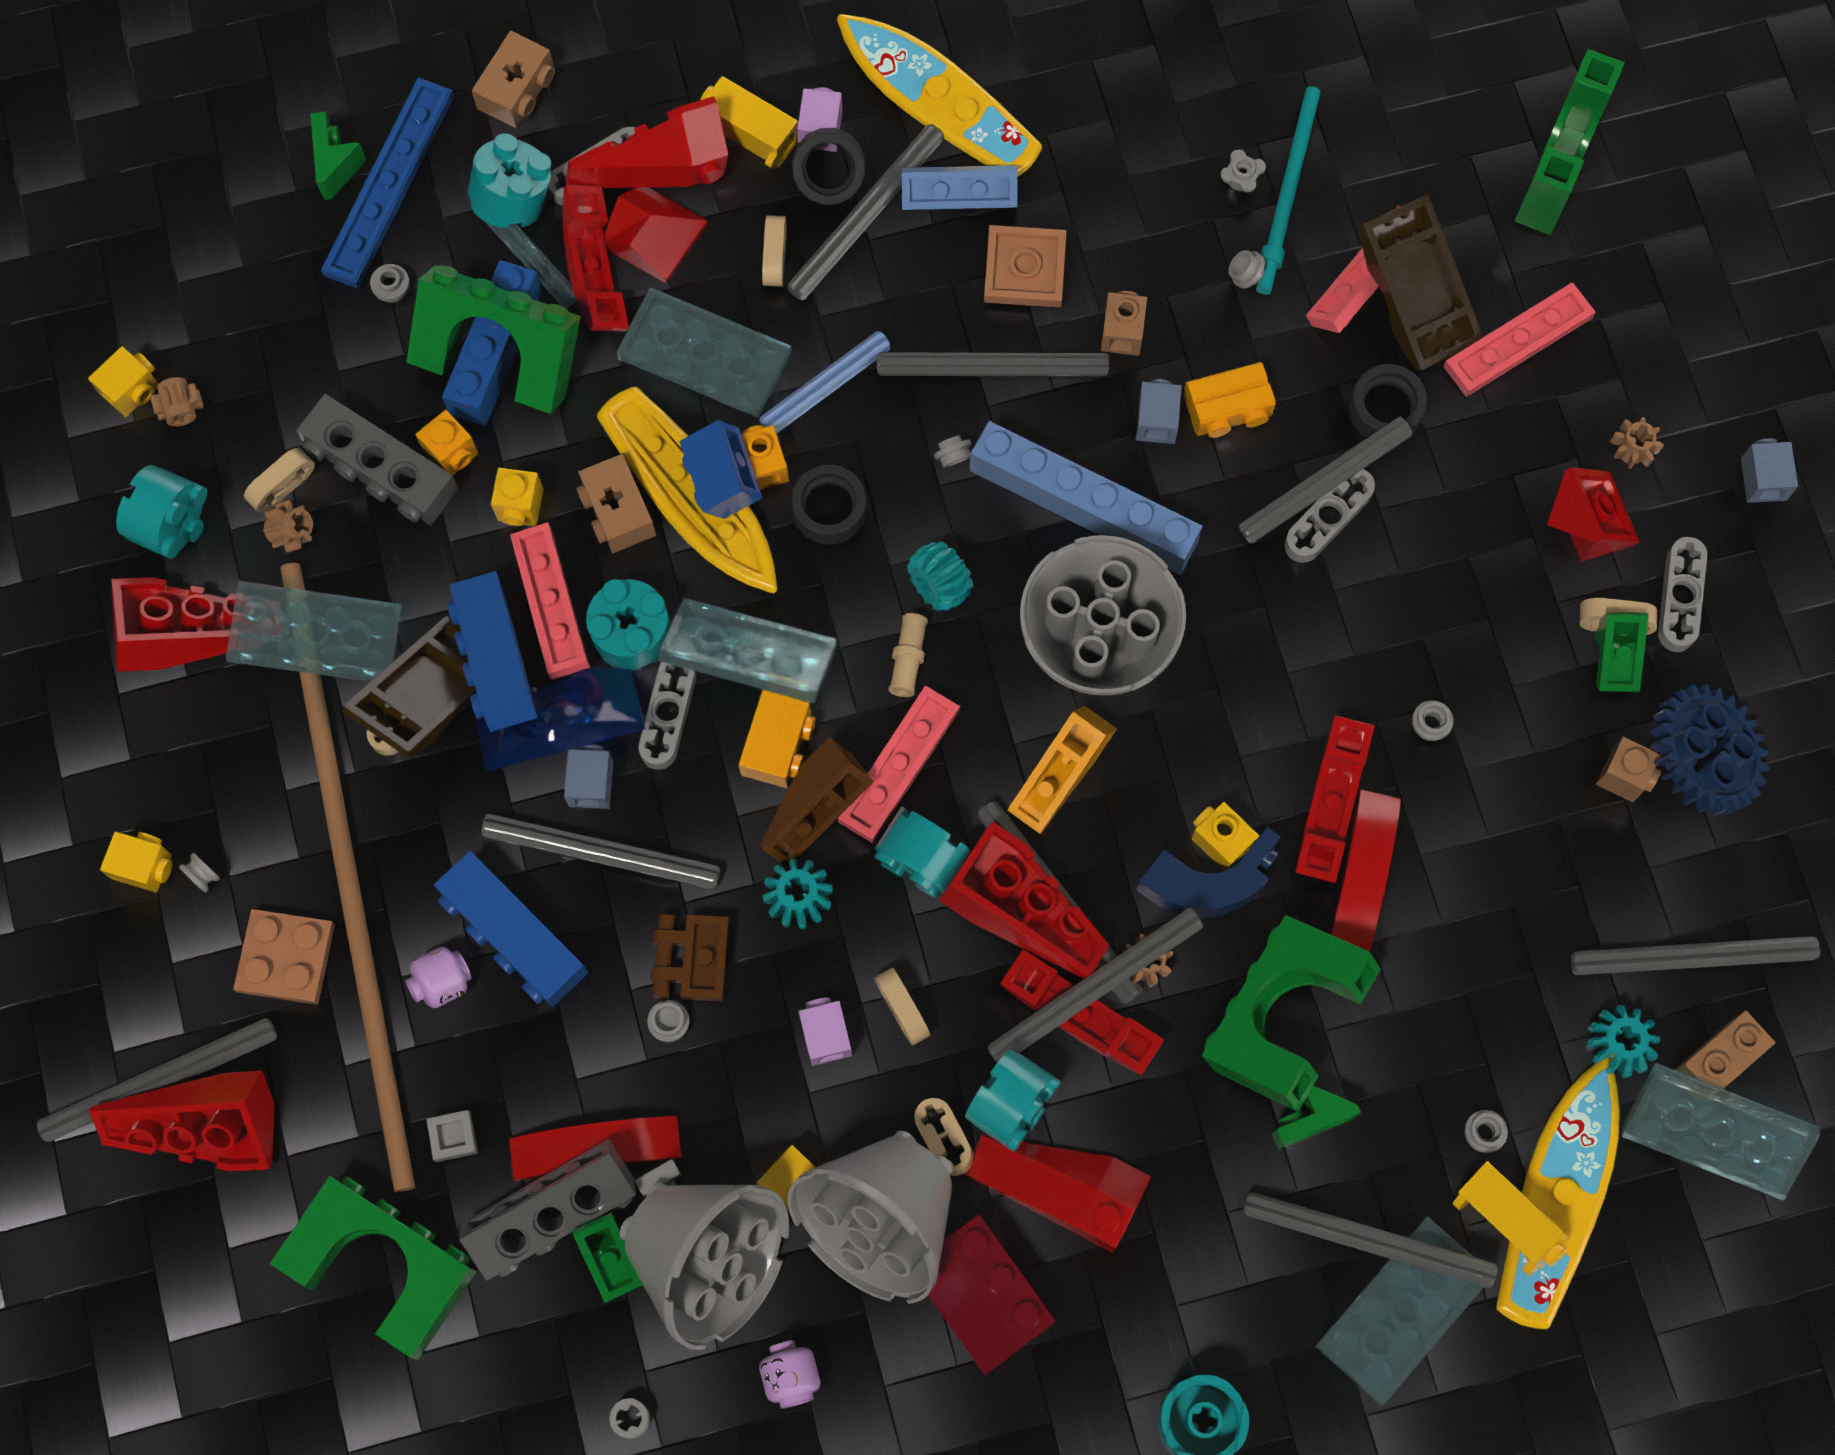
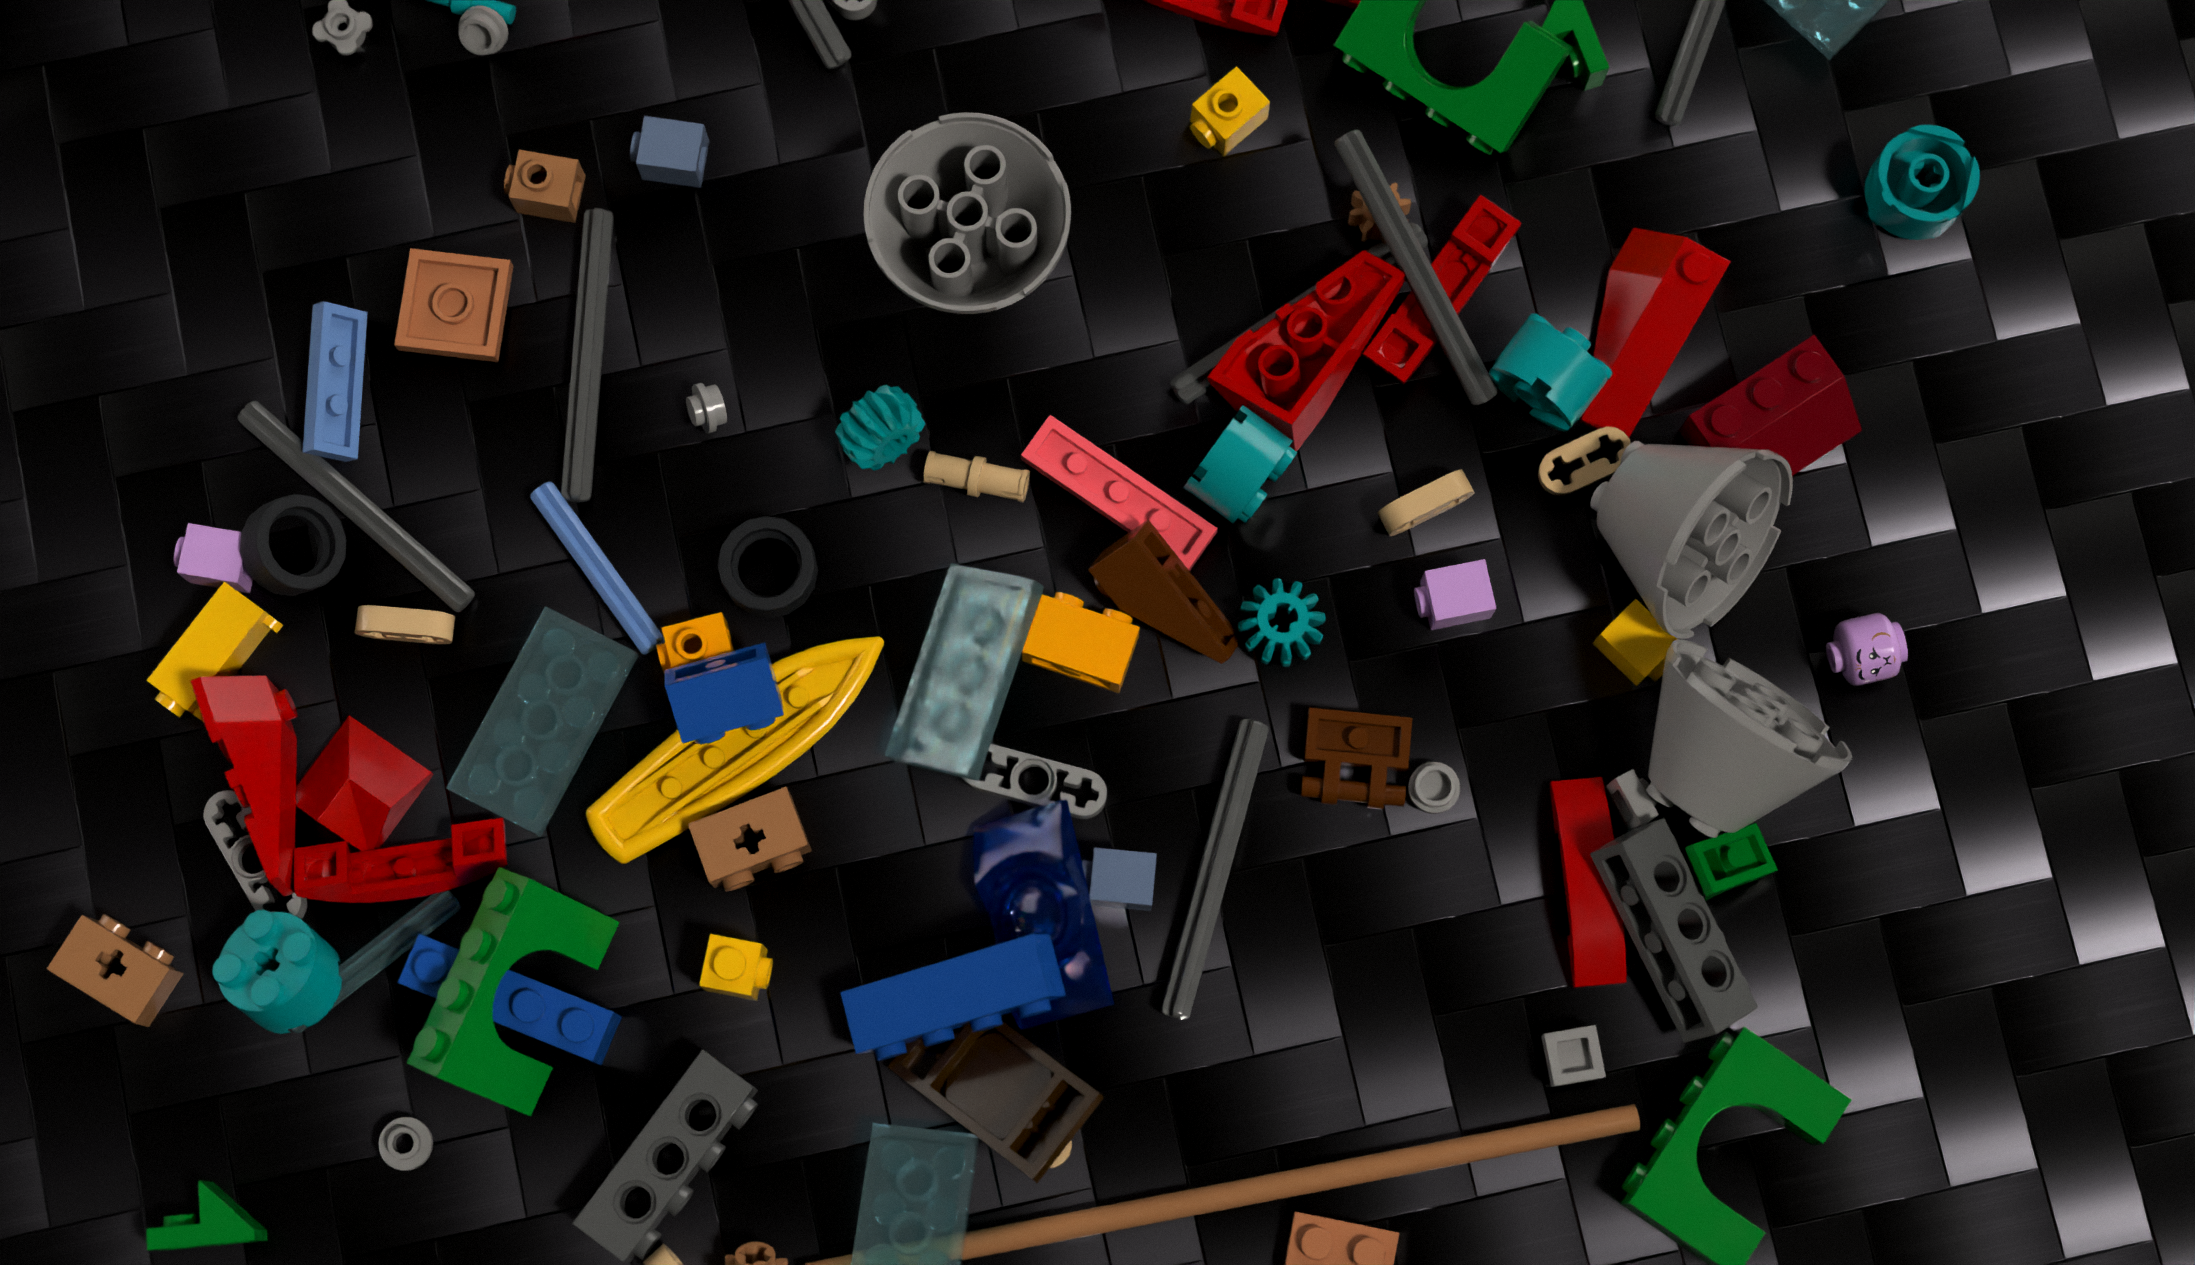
camera: 90 degrees left, 5 degrees up
blue tile [321,77,454,289] -> none
lavender head [405,946,472,1008] -> none
light orange brick [415,410,478,475] -> none
blue brick [434,851,588,1008] -> none
coral plate [510,522,590,680] -> none
teal brick [586,579,672,671] -> none
light grey bush [609,1398,650,1439] -> none
piece [837,14,1042,177] -> none
medium blue brick [970,421,1203,575] -> none
light orange slope [1007,705,1117,834] -> none
dark blue arch [1136,827,1281,918] -> none
light orange brick [1183,362,1276,438] -> none

